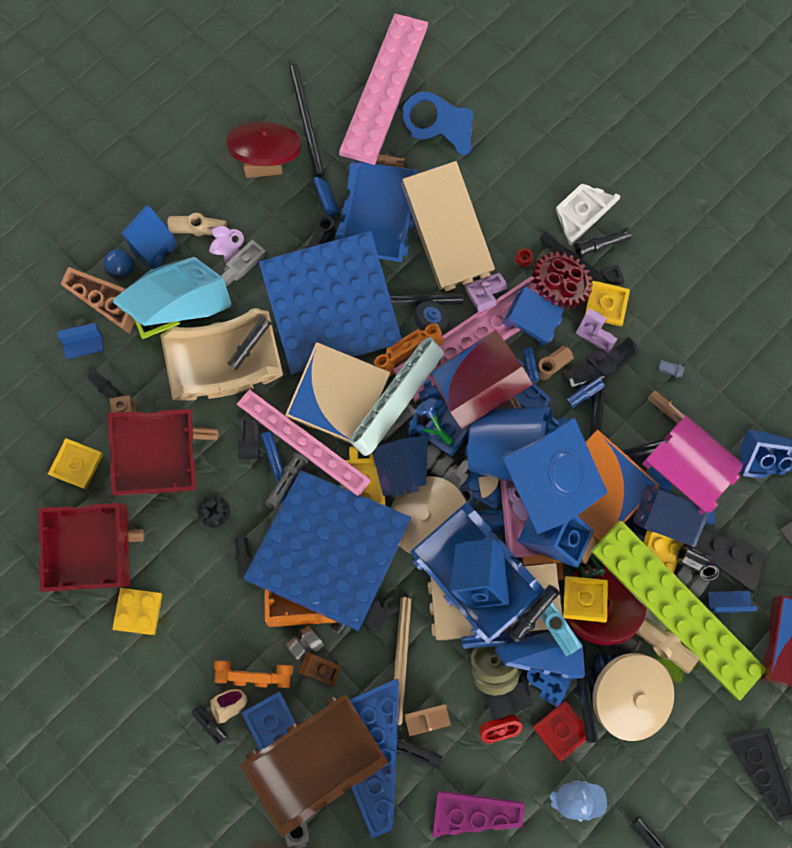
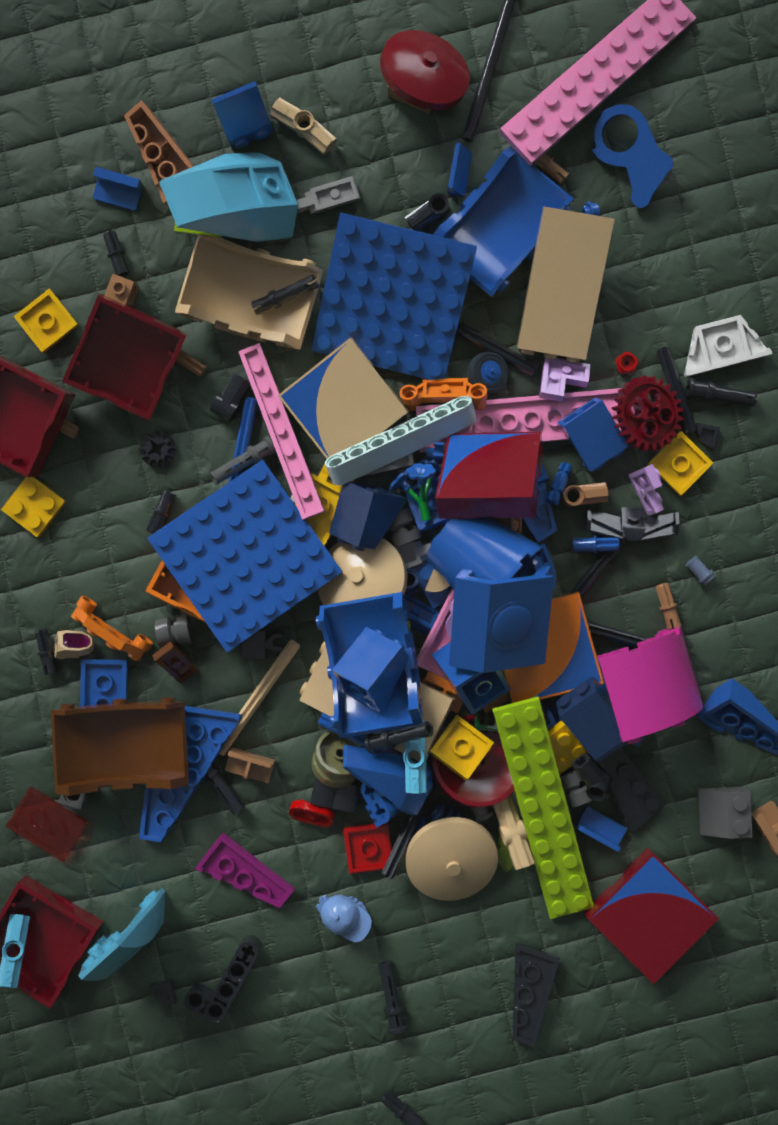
camera: 30 degrees right, 15 degrees up
blue hair [103,249,133,278] -> none
lavender plate [209,226,244,263] -> none

